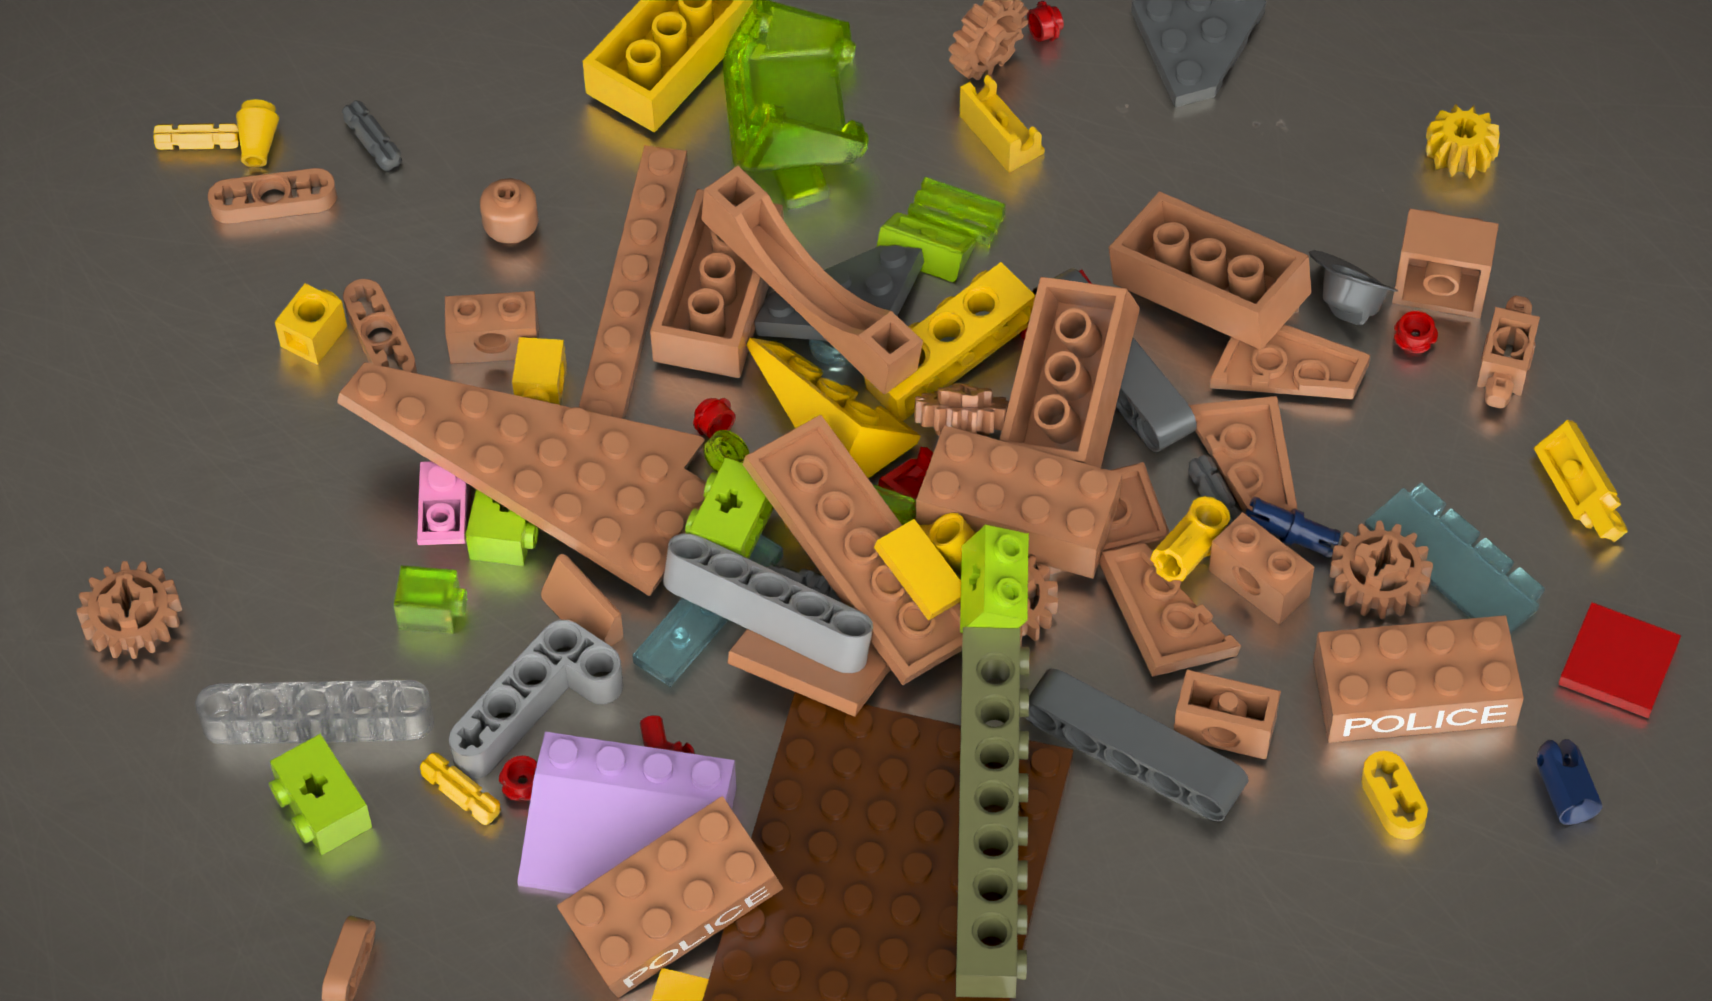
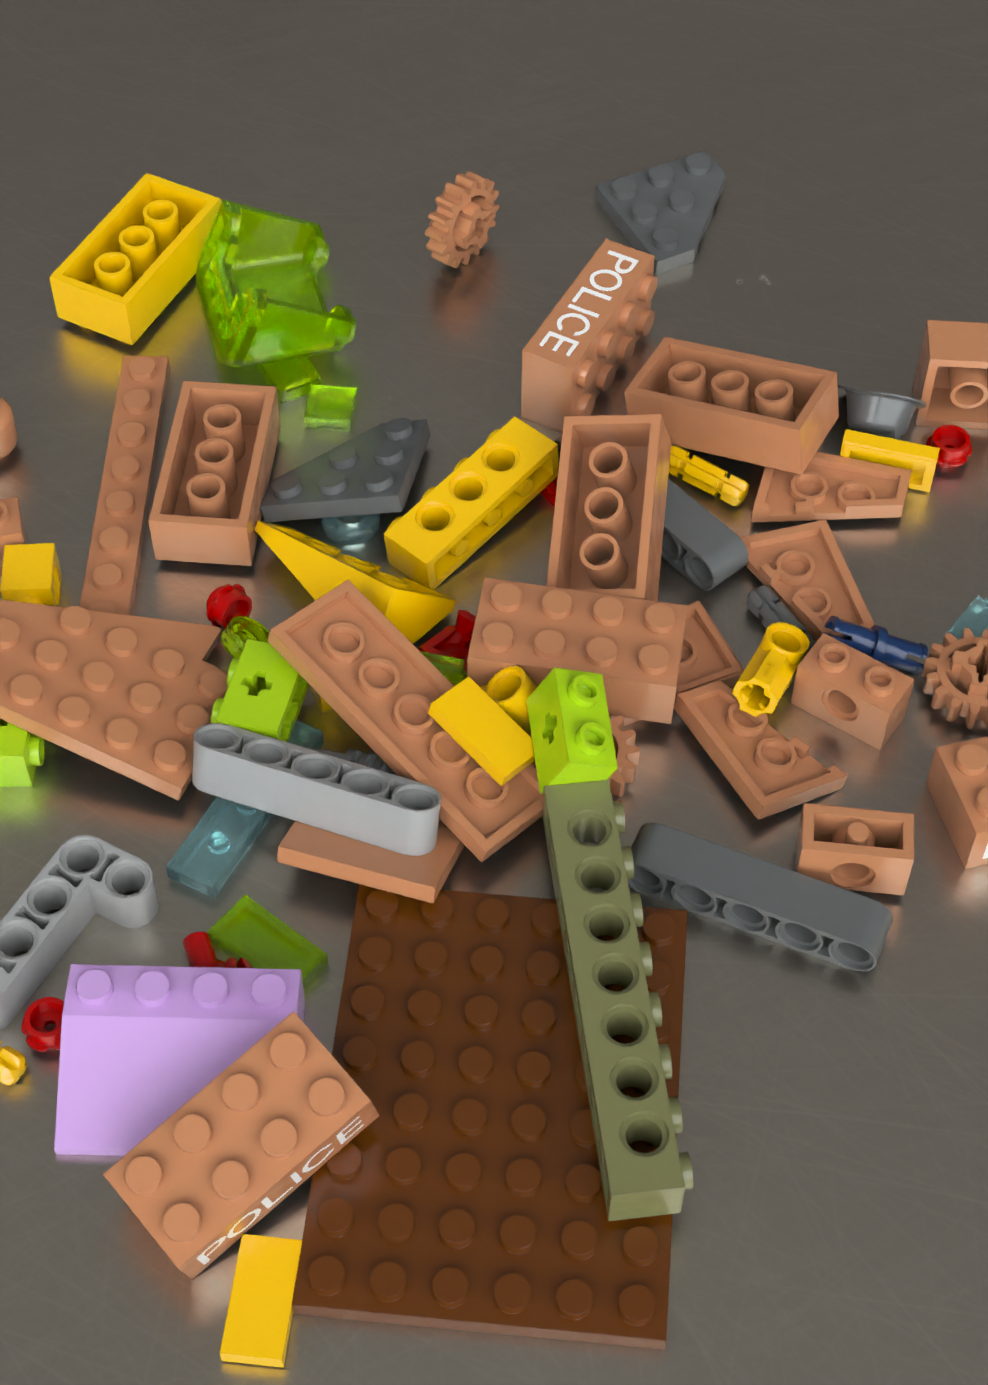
camera: 10 degrees left, 5 degrees down
nougat slope [541,553,623,647] -> none
nougat arch [701,166,923,395] -> none
lime slope [876,212,976,282] -> none
clear neon green tile [908,177,1006,246] -> none
nougat gear [914,383,1009,436] -> none
yellow hinge [960,75,1045,173] -> none
red plate [1027,1,1064,42] -> none
yellow gear [1426,104,1500,179] -> none
none -> clear neon green tile [207,895,328,990]
none -> clear neon green tile [304,384,357,432]
none -> nougat brick [521,239,658,433]
none -> yellow axle [669,445,749,507]
none -> yellow tile [840,429,940,492]

